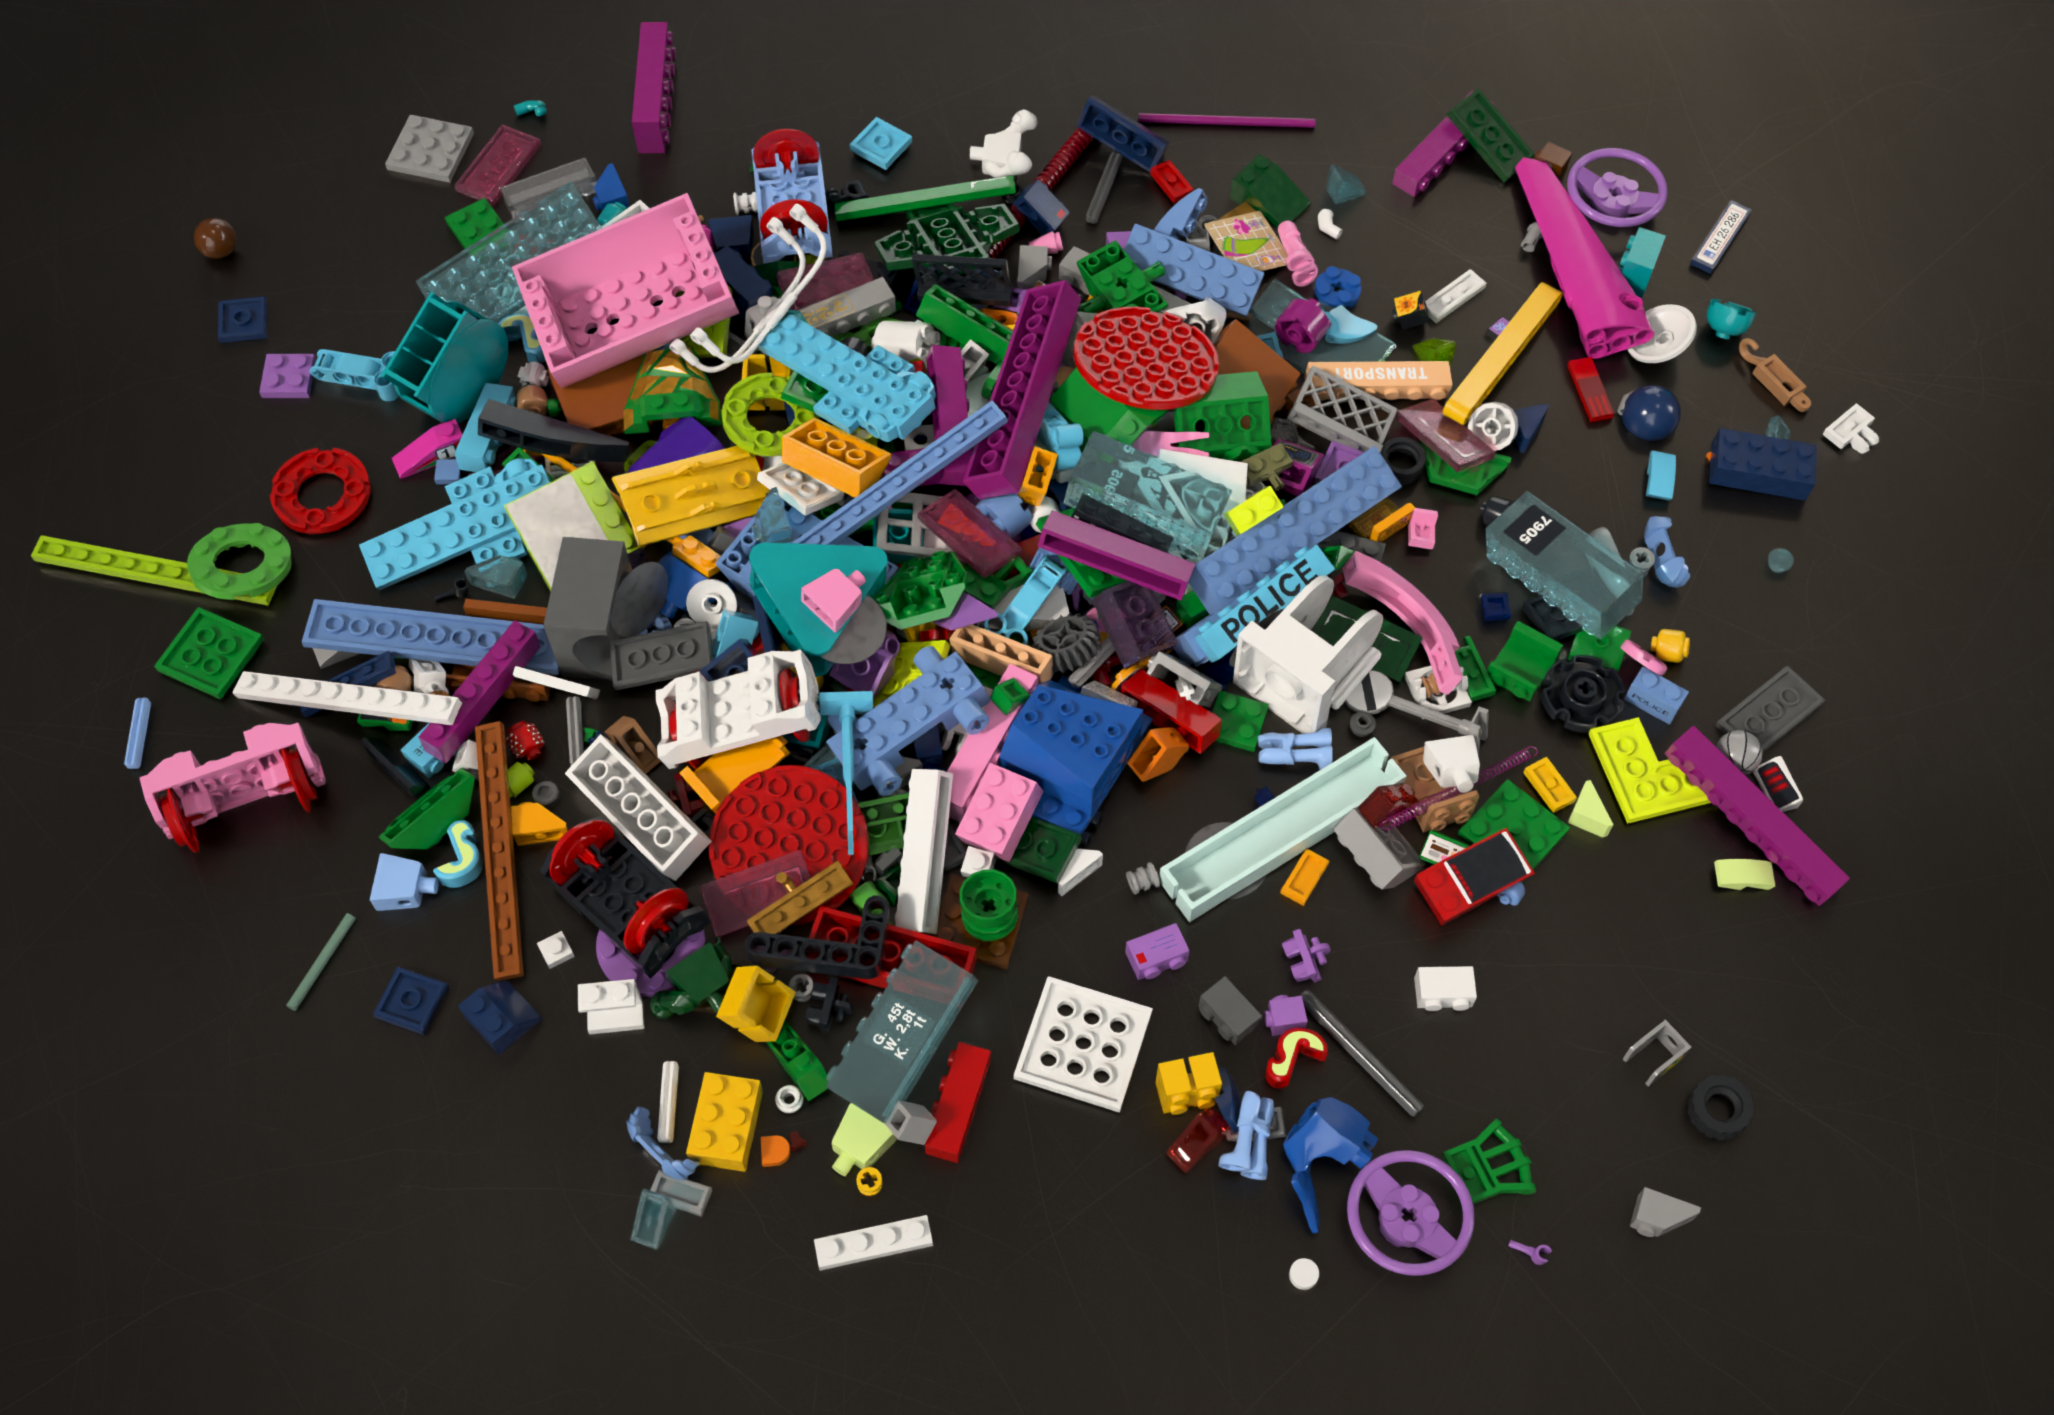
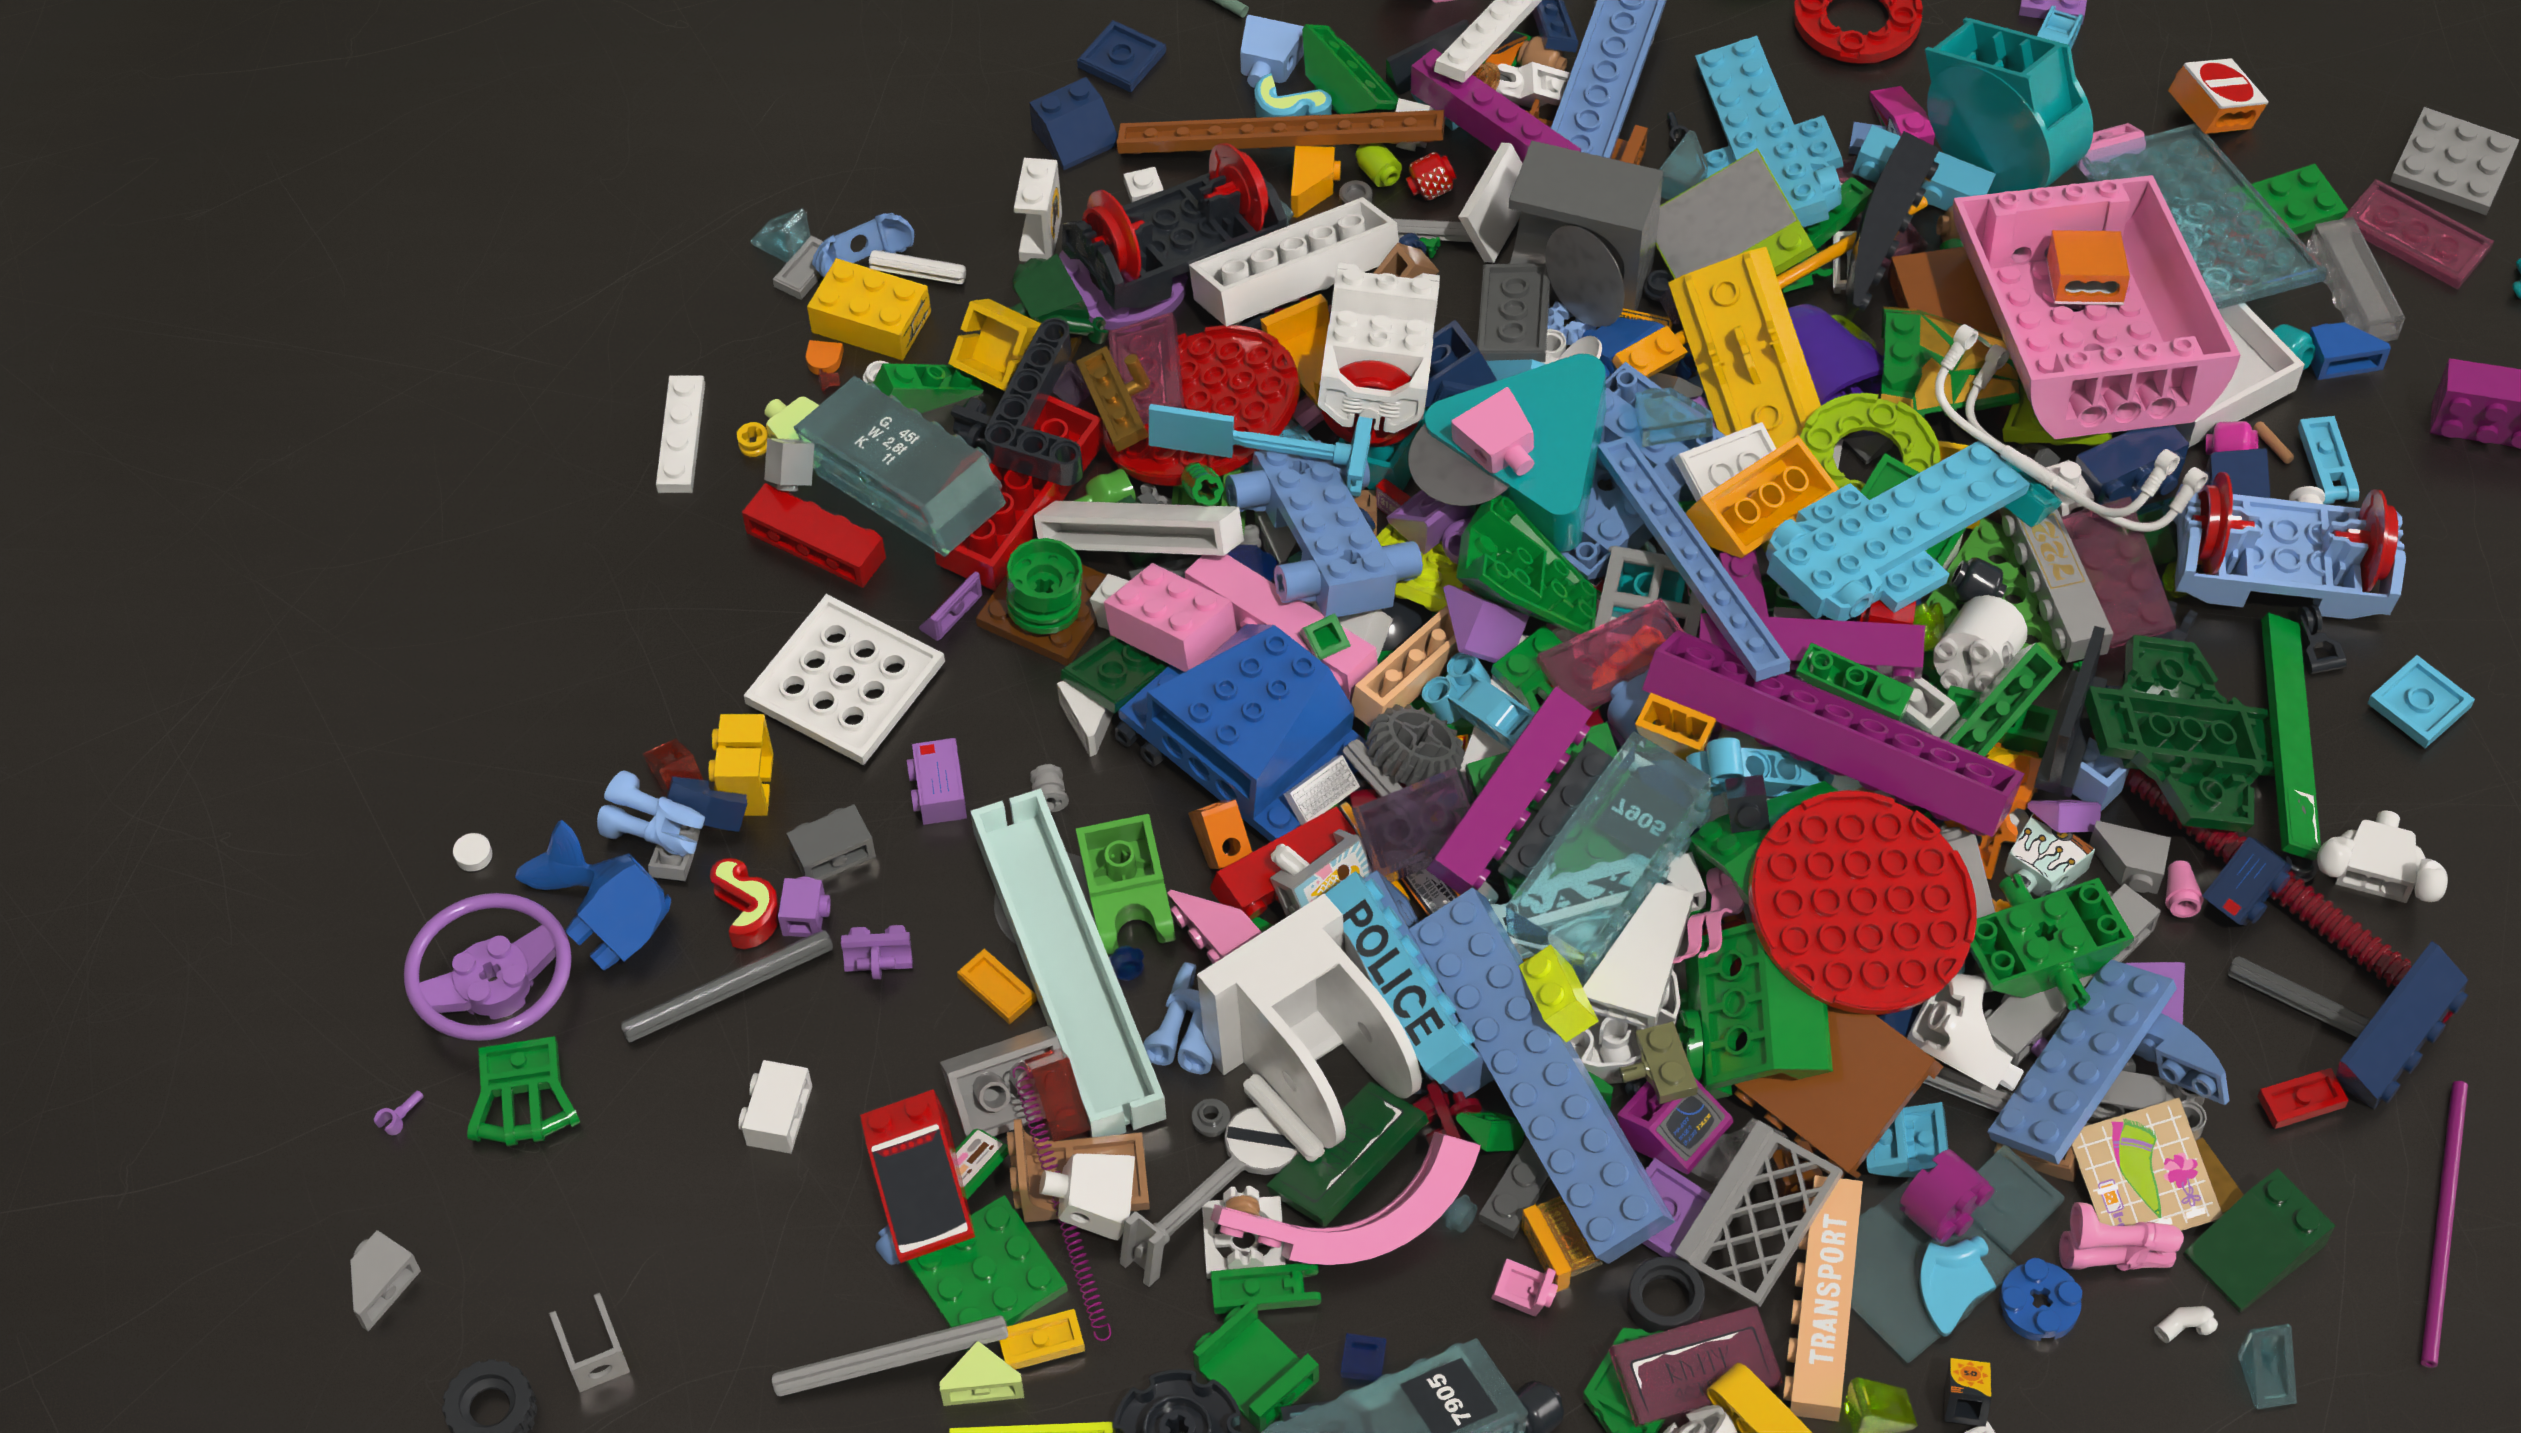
camera: 105 degrees right, 5 degrees down
none -> light grey axle [772,1315,1008,1396]
none -> medium lavender slope [919,571,982,641]
none -> bright green brick [1076,814,1175,955]
none -> bright pink slope [1167,890,1262,964]
none -> green axle [1181,462,1224,506]
none -> black brick [1725,774,1770,833]
none -> green slope [1796,643,1914,722]
none -> orange piece [2046,230,2130,305]
none -> piece [2168,58,2269,134]
none -> medium azure plate [2297,416,2359,504]

